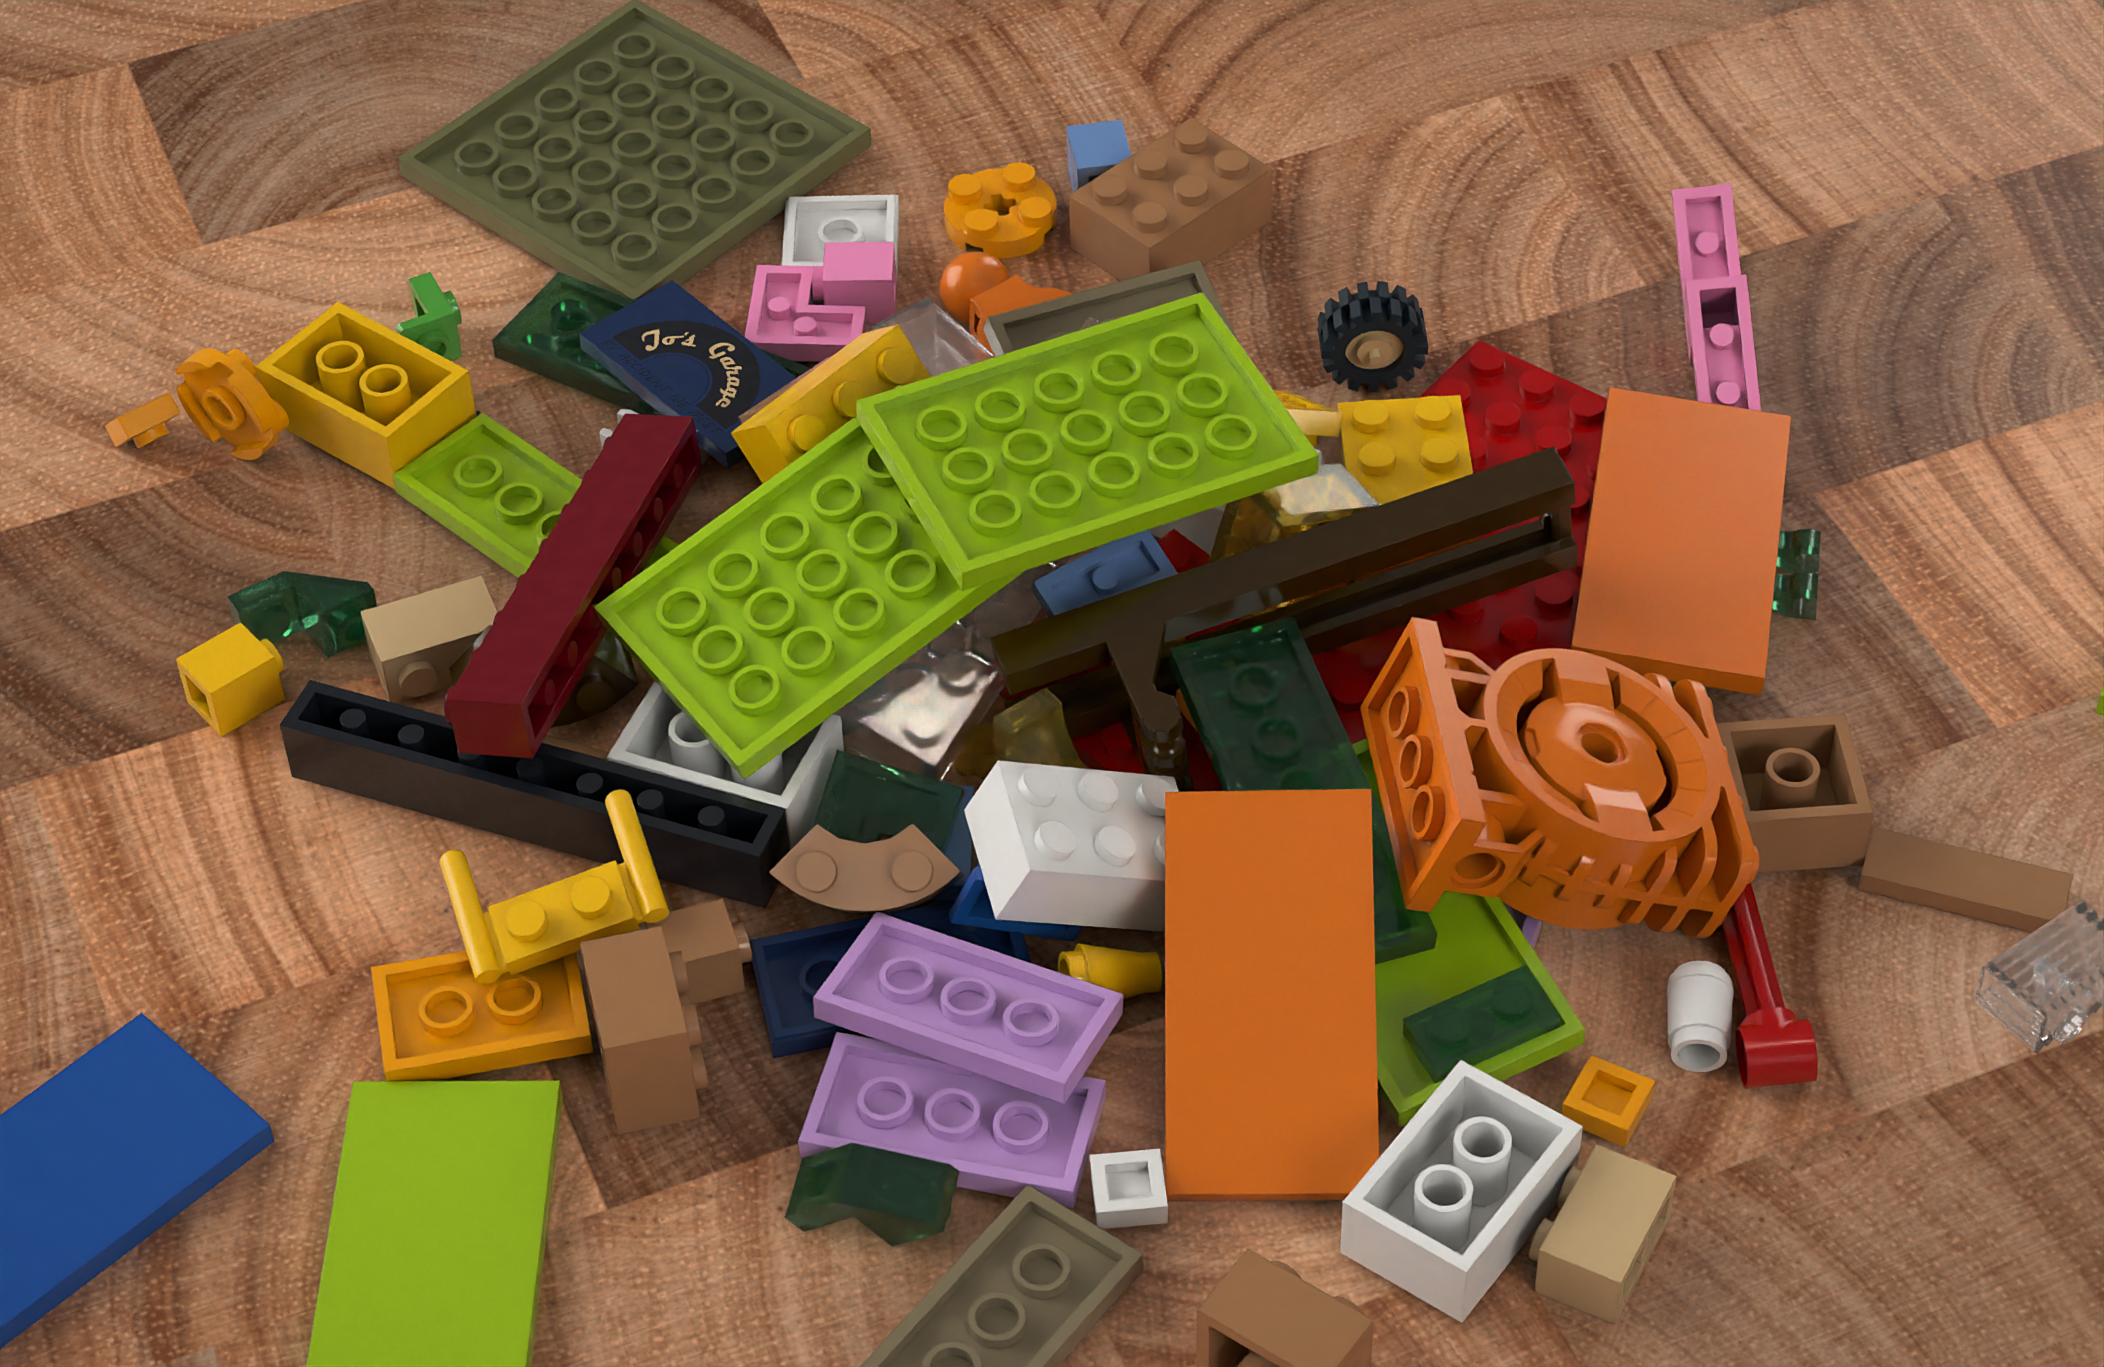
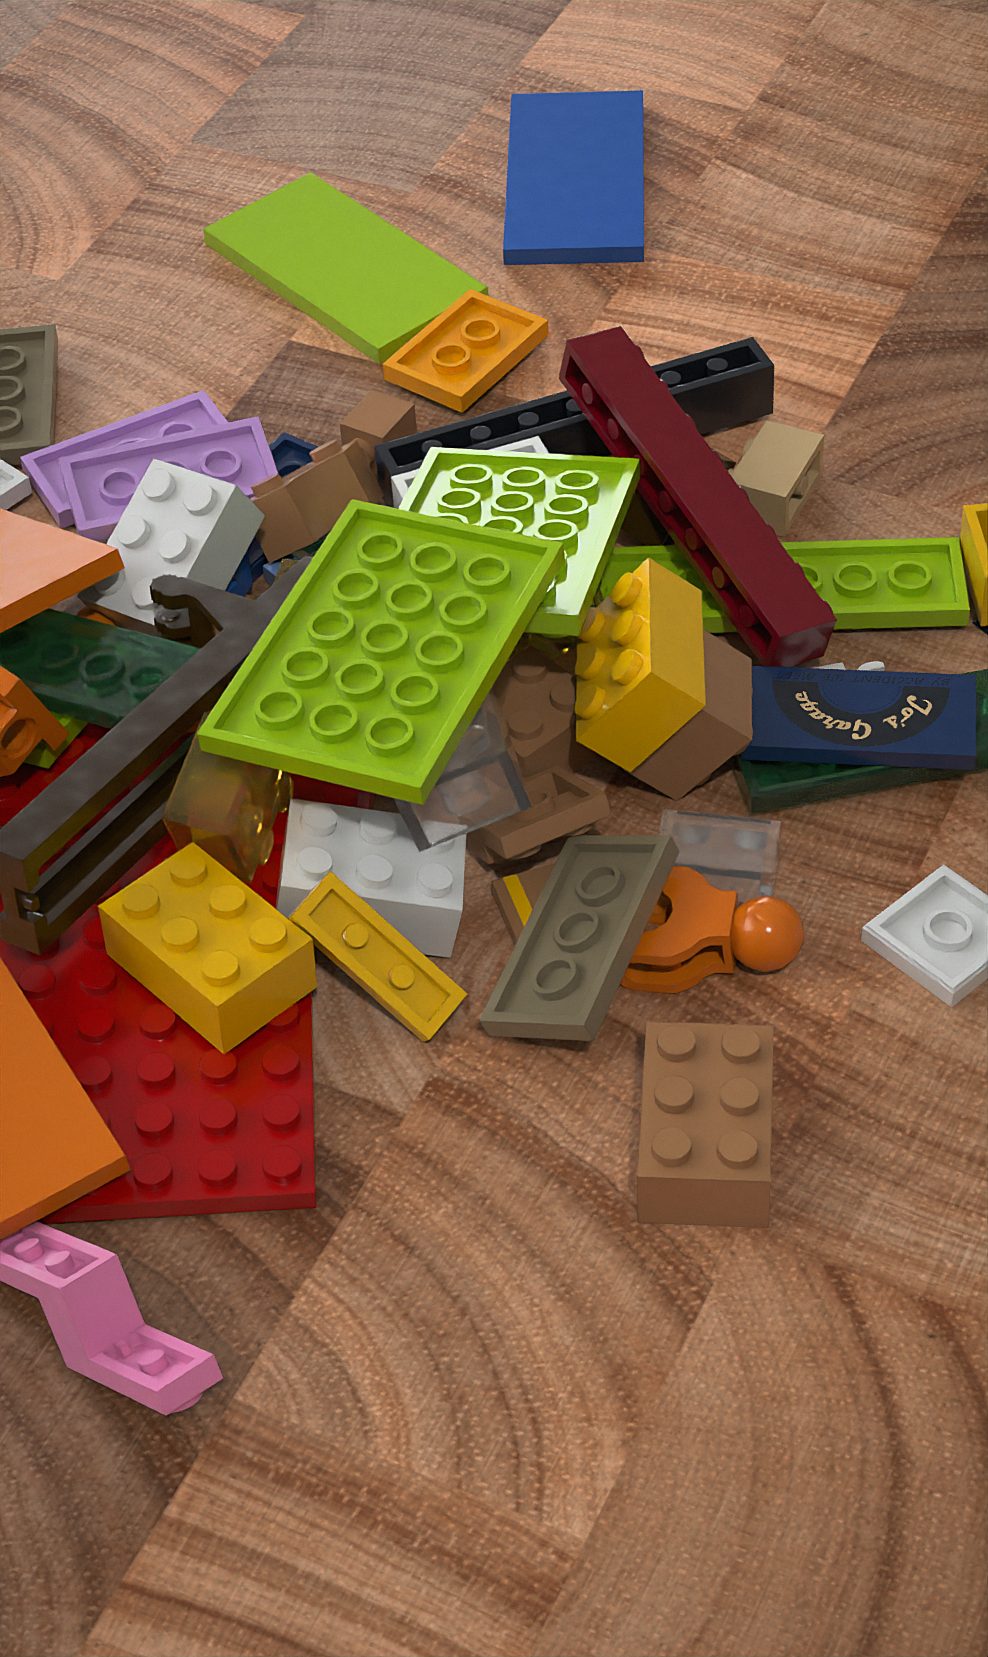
camera: 140 degrees right, 0 degrees up
yellow brick [176,622,285,737] -> none
clear green slope [227,571,377,658] -> none
yellow plate [440,789,670,984] -> none
medium nougat brick [580,926,708,1135] -> none
bright pink plate [745,265,867,362] -> none
clear green slope [785,1142,960,1246] -> none
bright pink brick [812,242,897,324] -> none
light orange plate [944,162,1057,259] -> none
medium blue brick [1066,120,1131,192] -> none
black wheel [1317,281,1428,392] -> none

